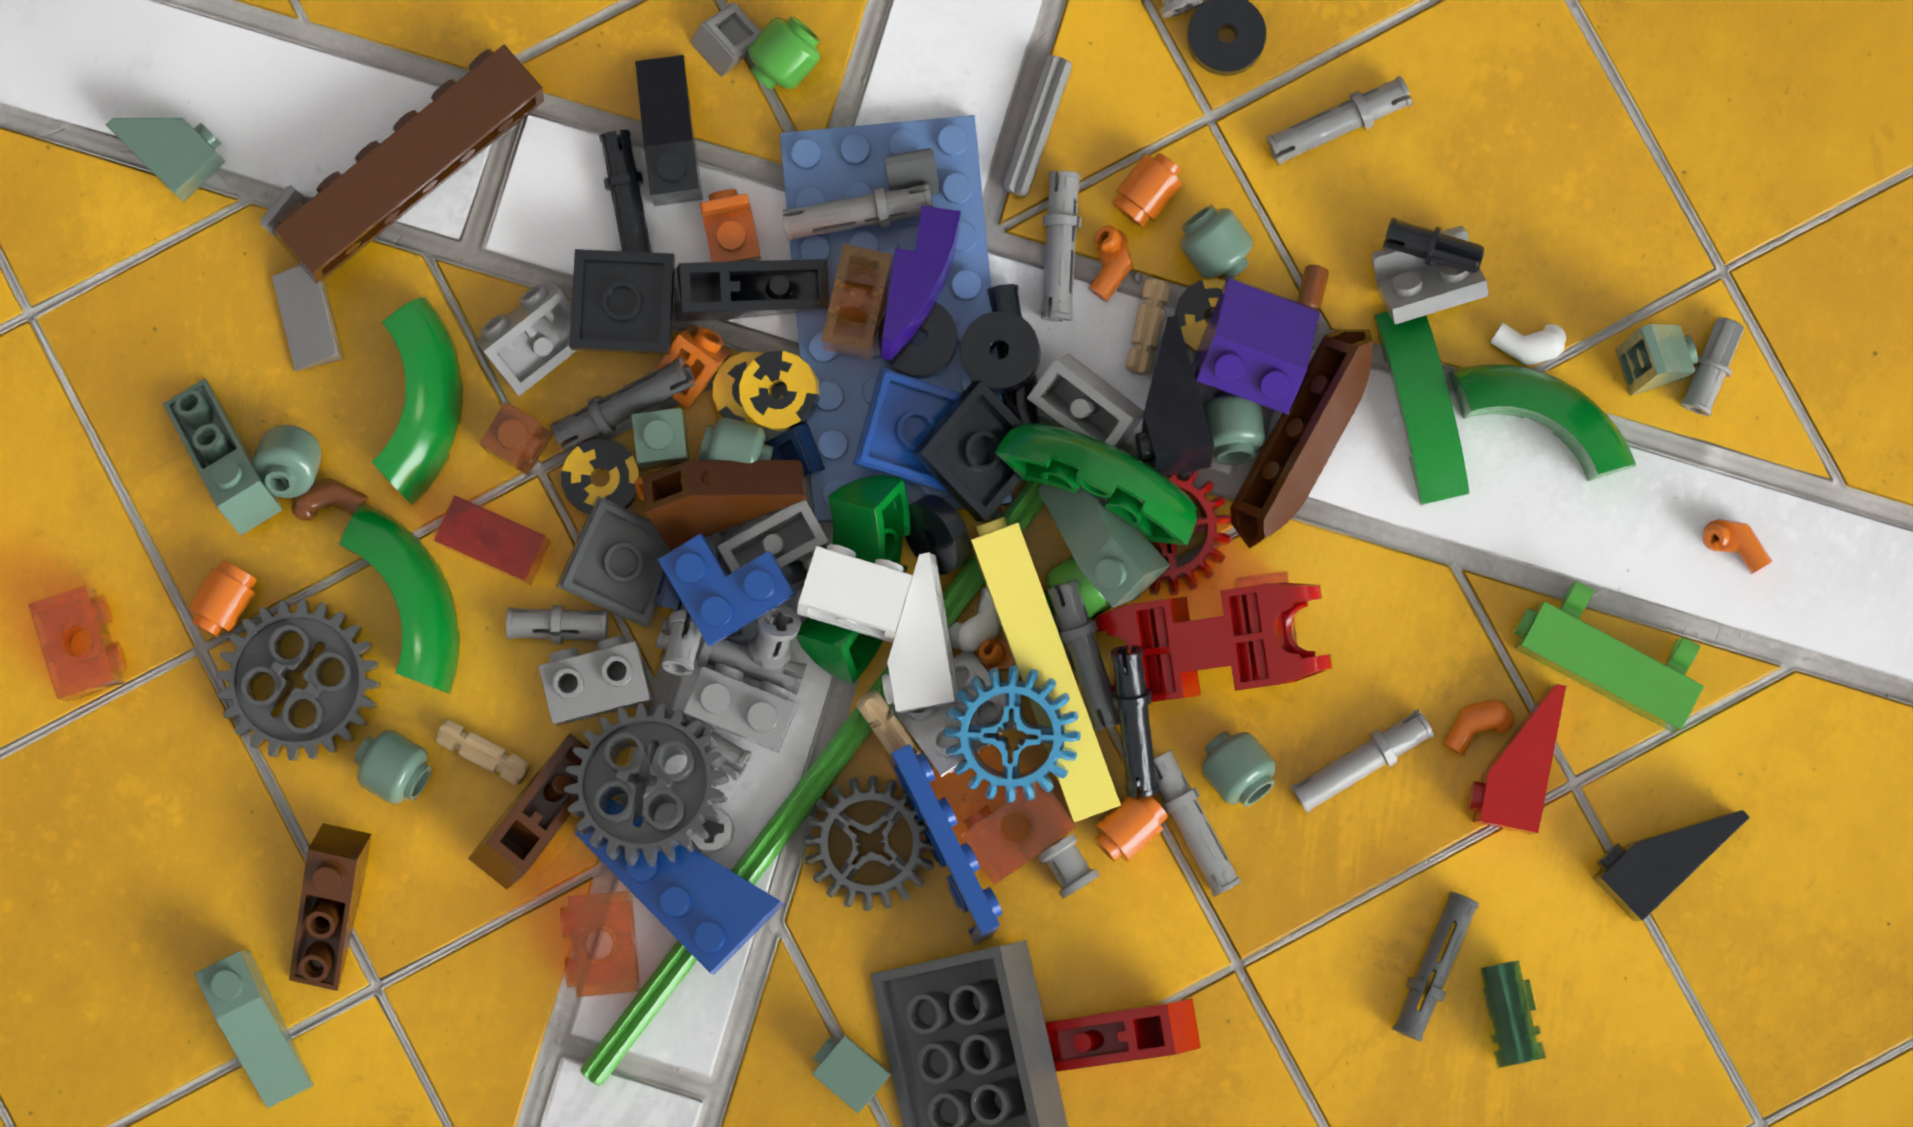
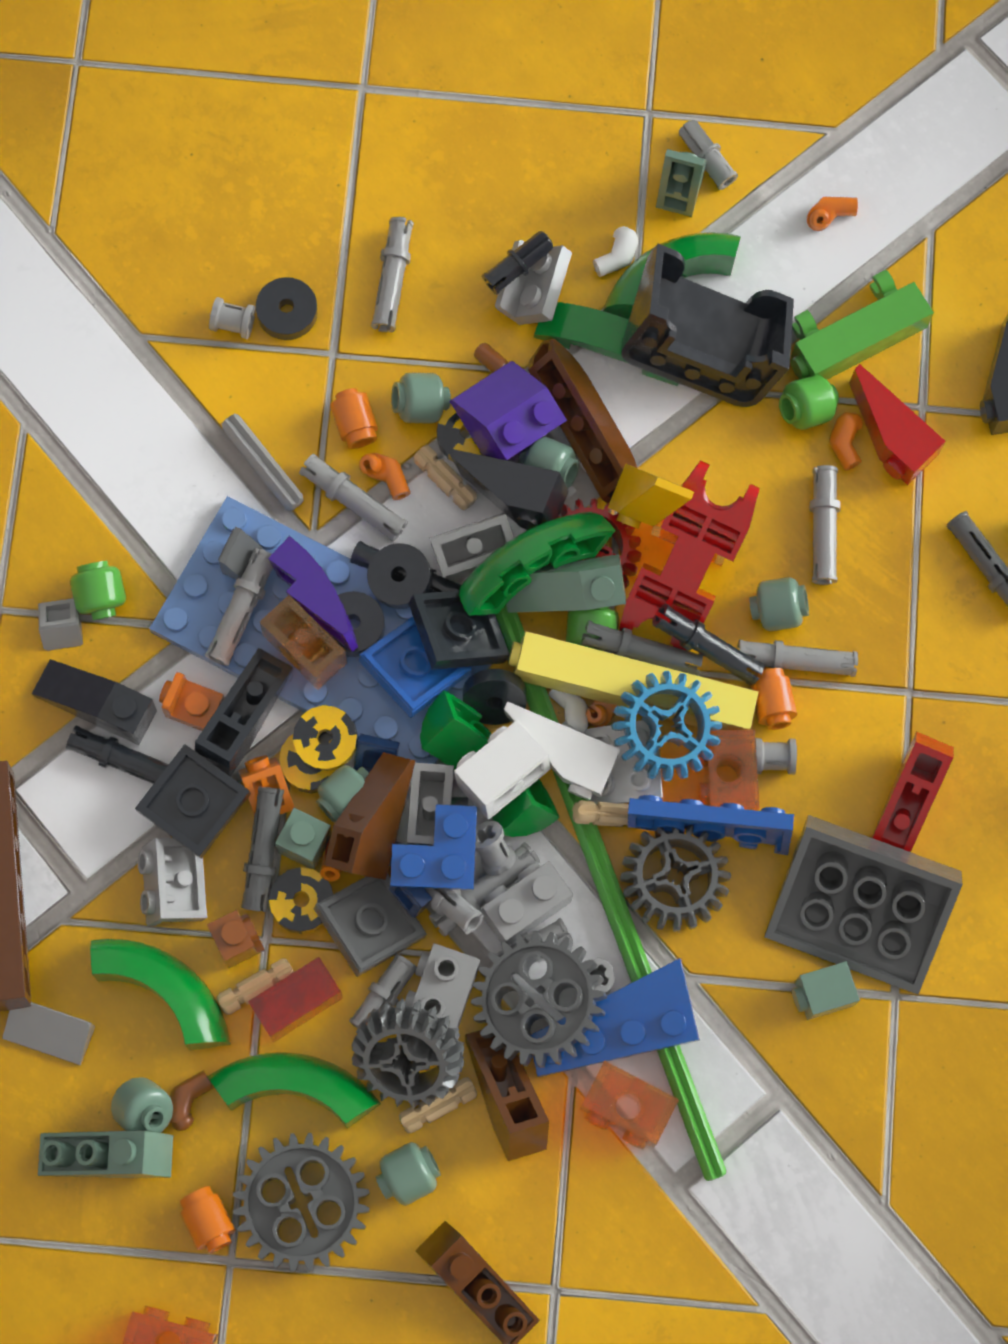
camera: 60 degrees left, 10 degrees down
none -> tan axle [217,958,295,1015]
none -> dark grey gear [352,998,464,1109]
none -> yellow slope [608,464,694,529]
none -> black windscreen [621,243,794,407]
none -> bright green head [779,375,839,430]

